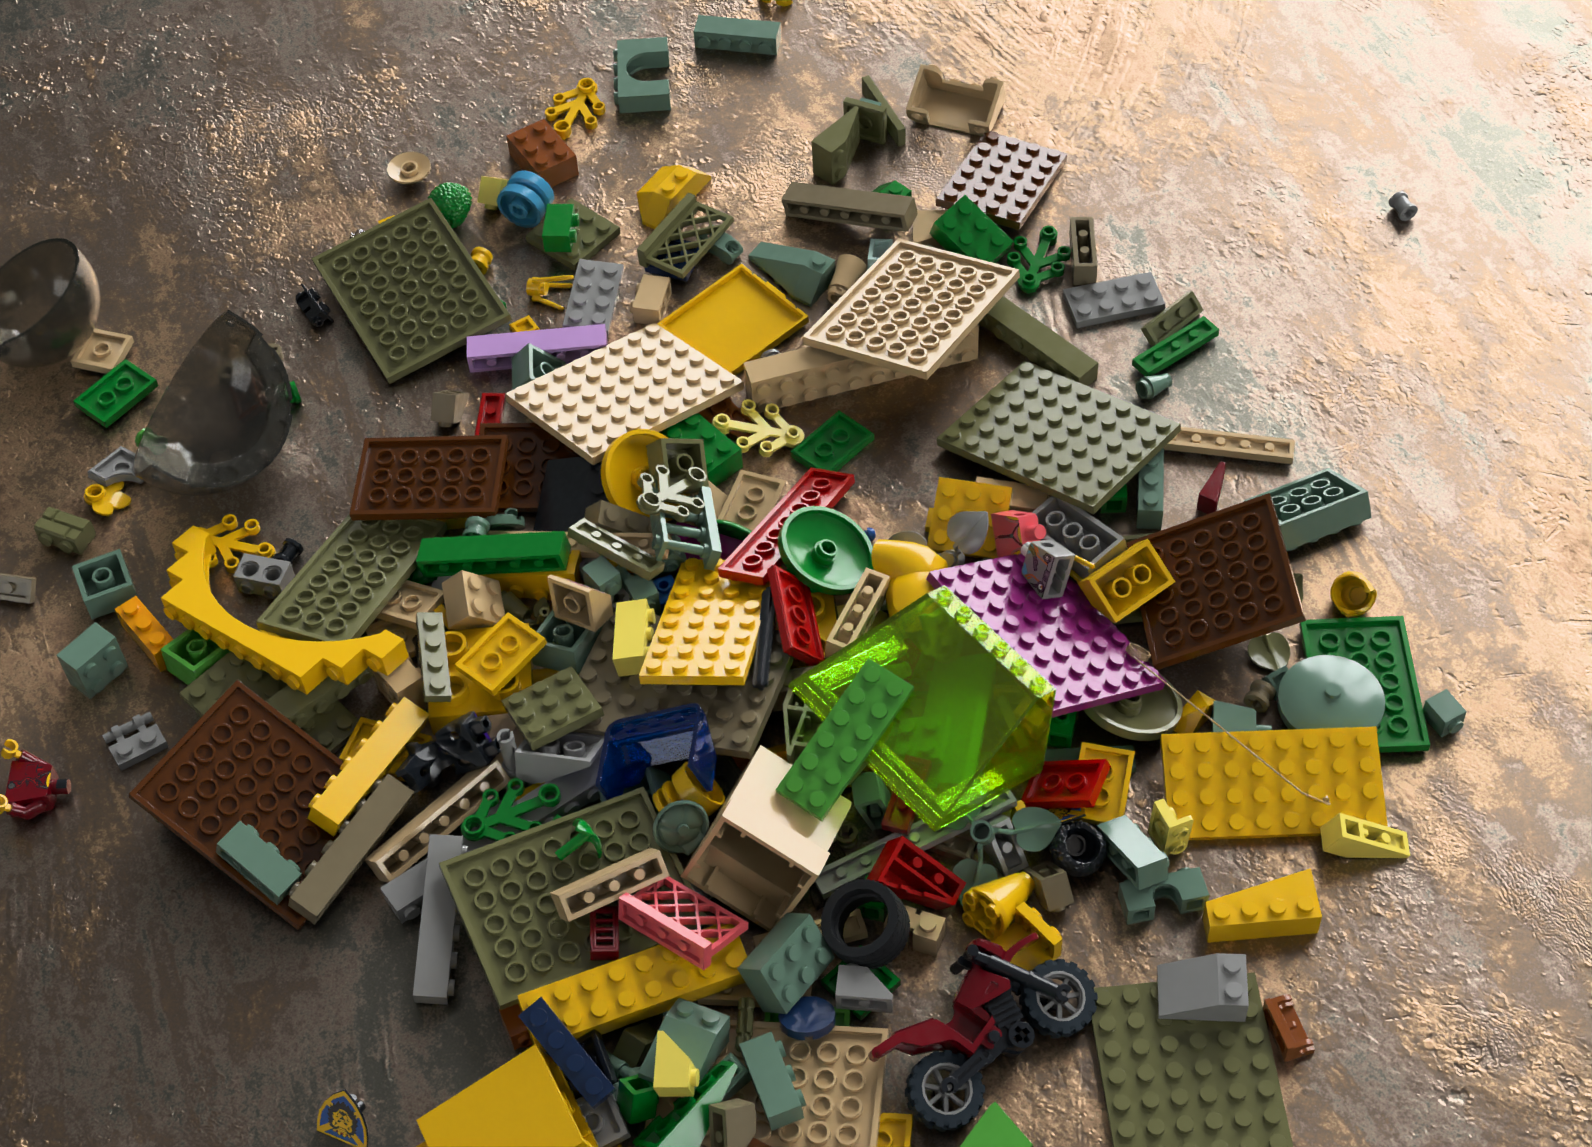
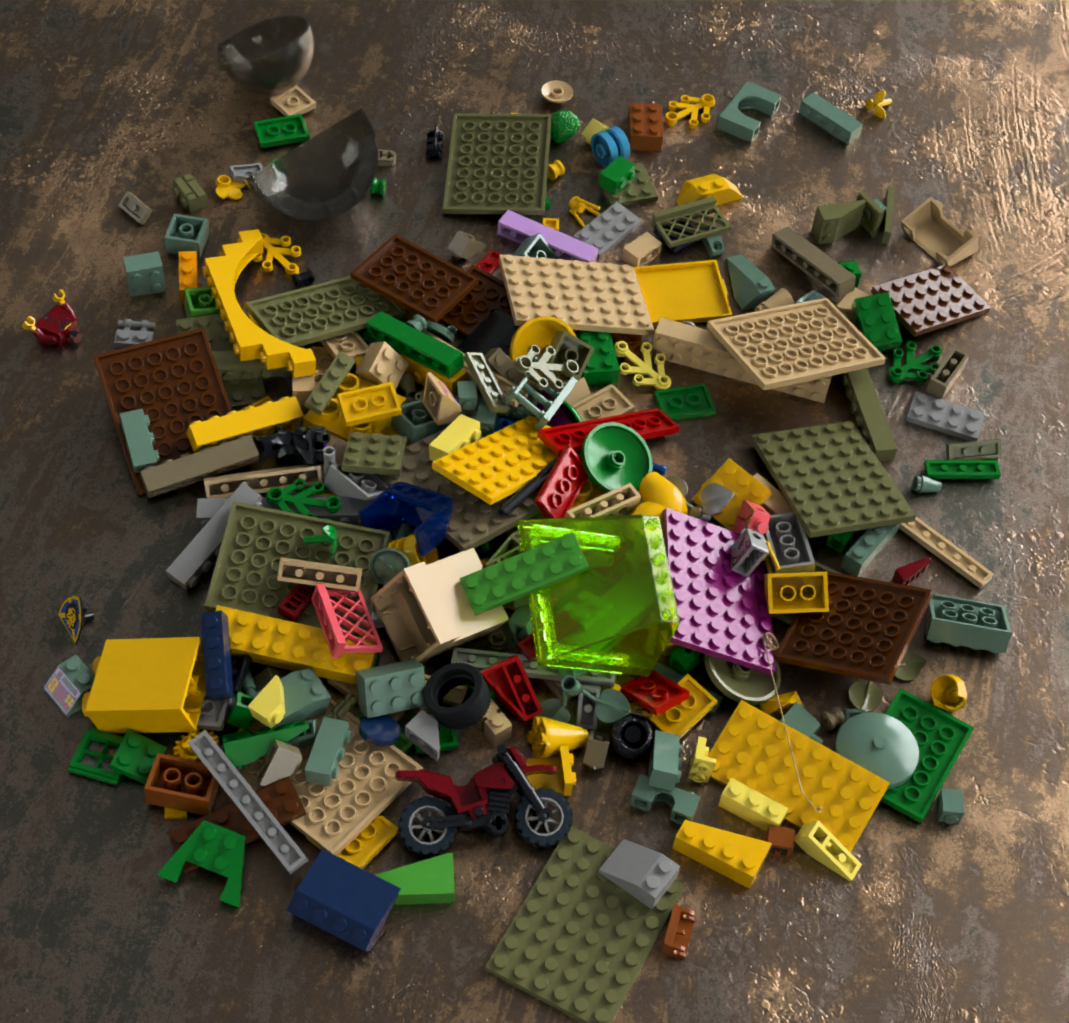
camera: 25 degrees right, 0 degrees up
light grey brick [233,553,295,599] -> none
none -> light yellow brick [718,778,788,832]
none -> dark orange brick [762,825,795,858]

